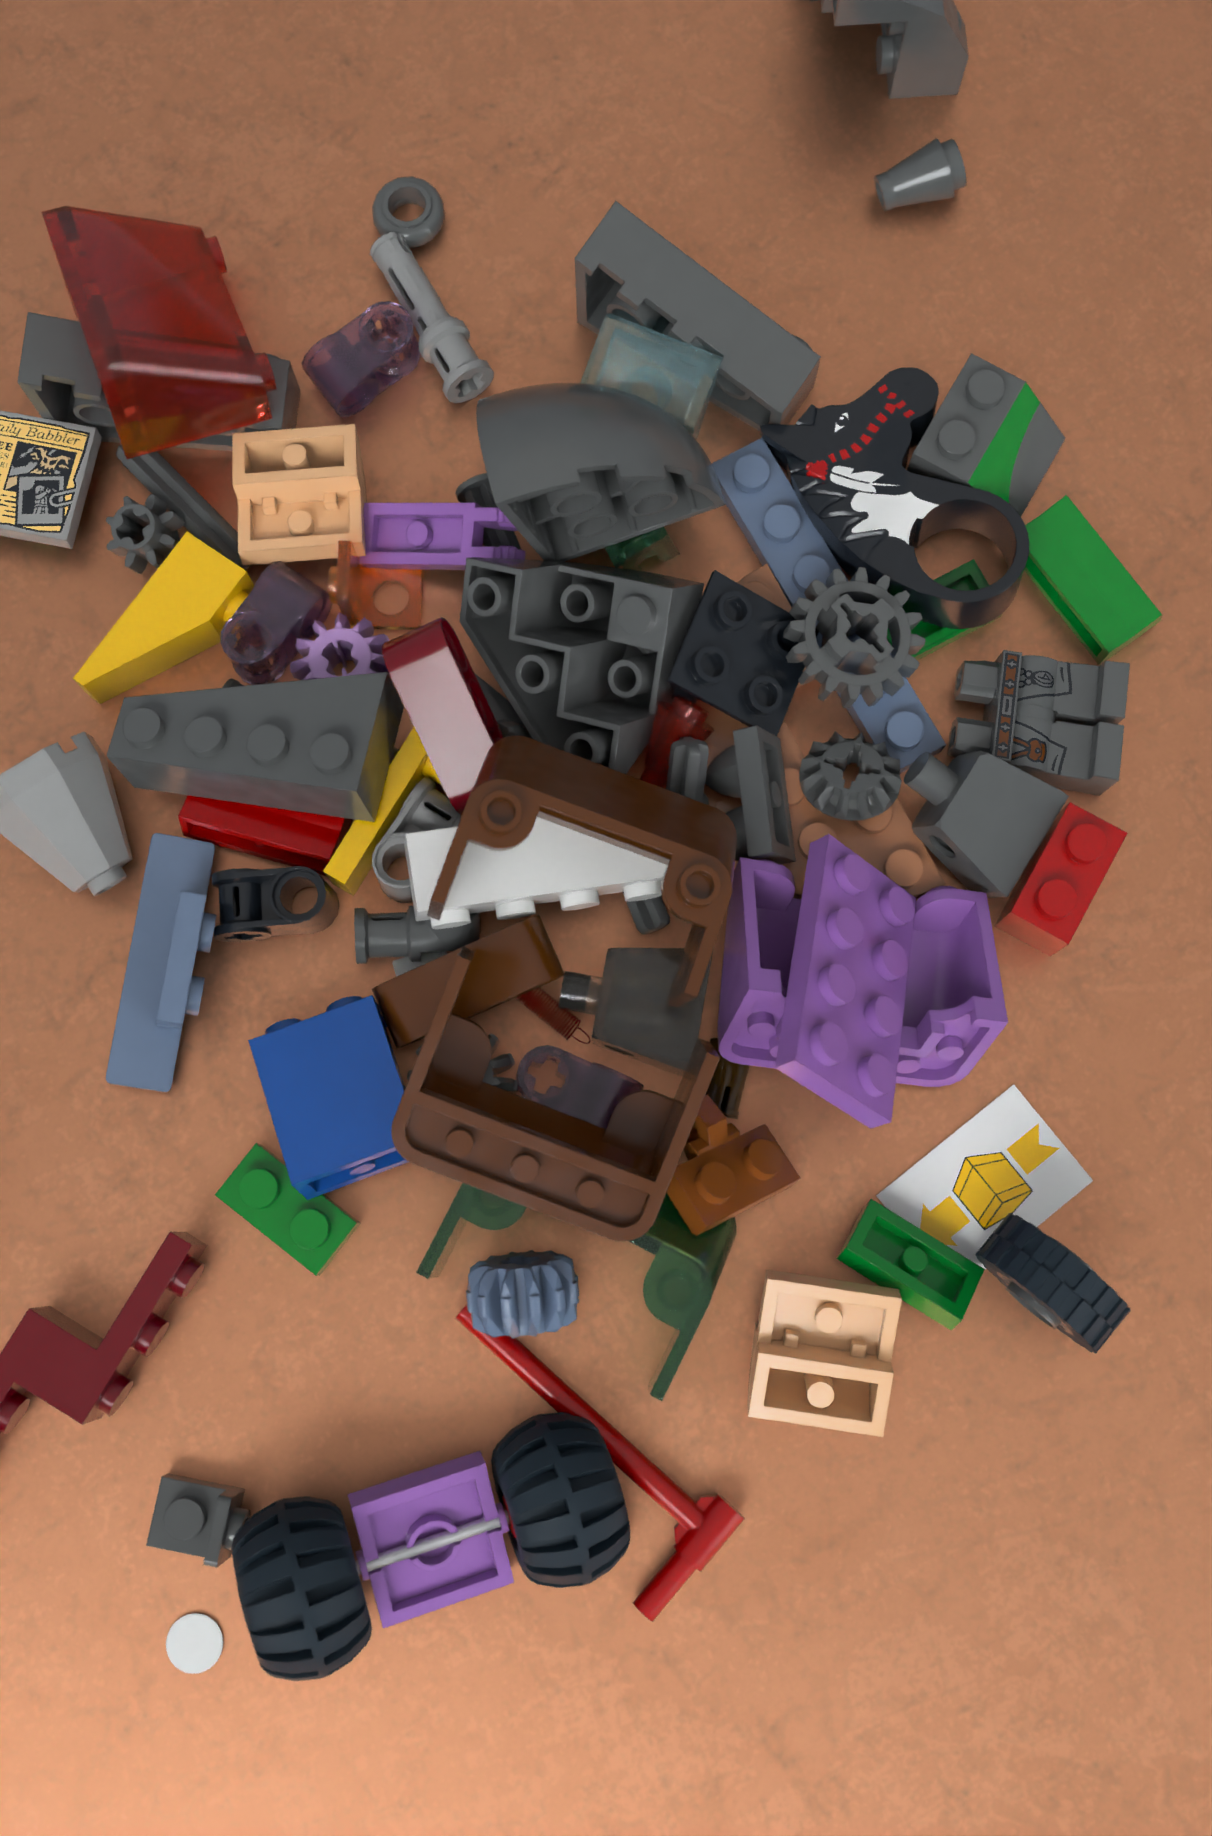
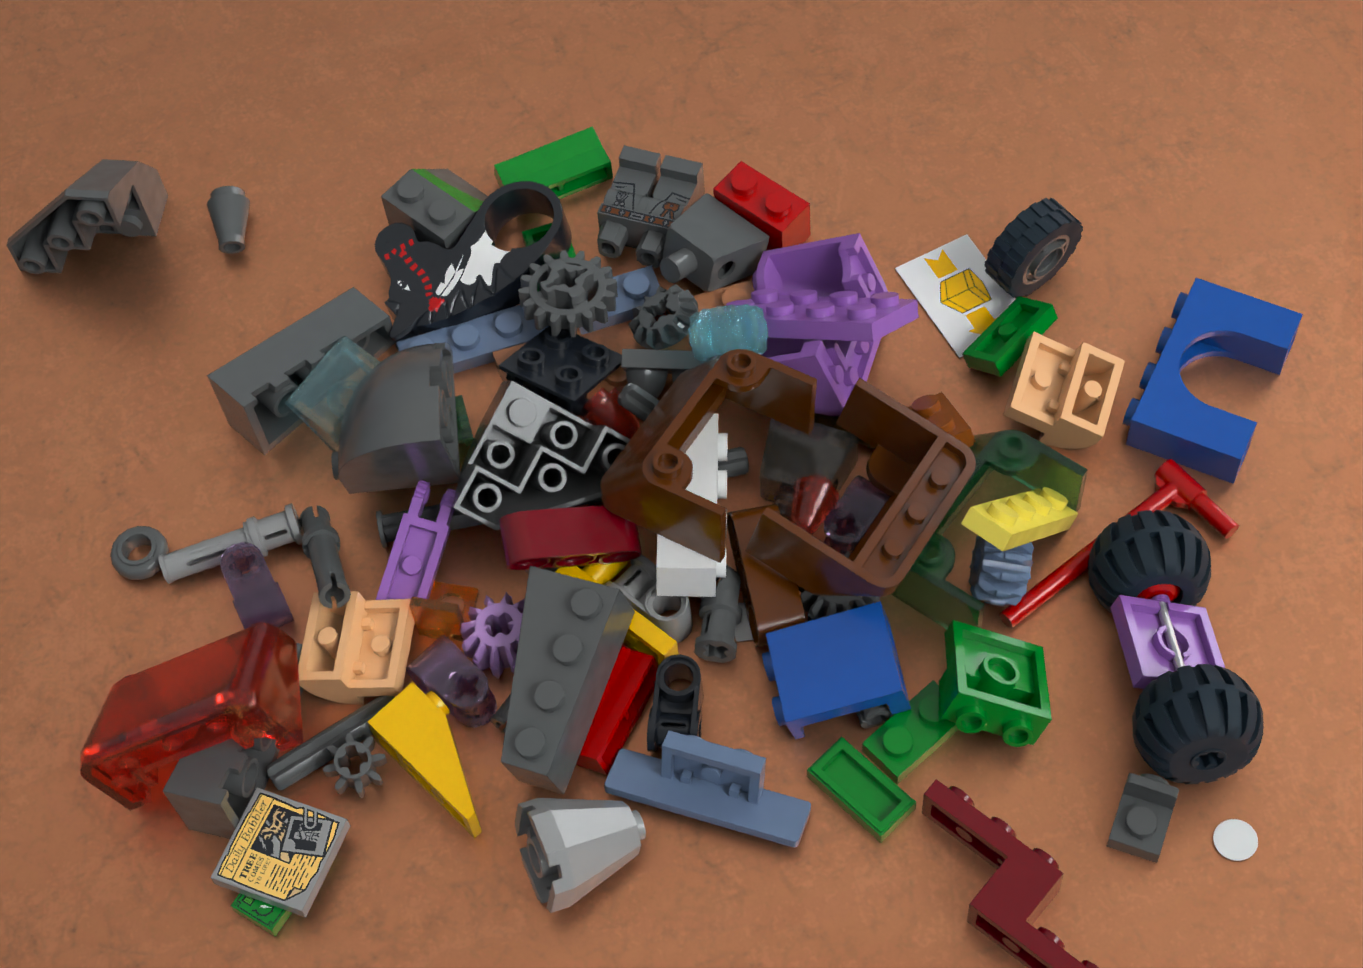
camera: 75 degrees left, 20 degrees down
none -> dark grey pin [299,506,351,609]
none -> clear light blue gear [688,304,769,362]
none -> clear red cone [791,475,840,535]
none -> green tile [807,736,916,843]
none -> green plate [938,620,1052,747]
none -> light yellow plate [961,487,1078,551]
none -> blue arch [1123,278,1303,484]

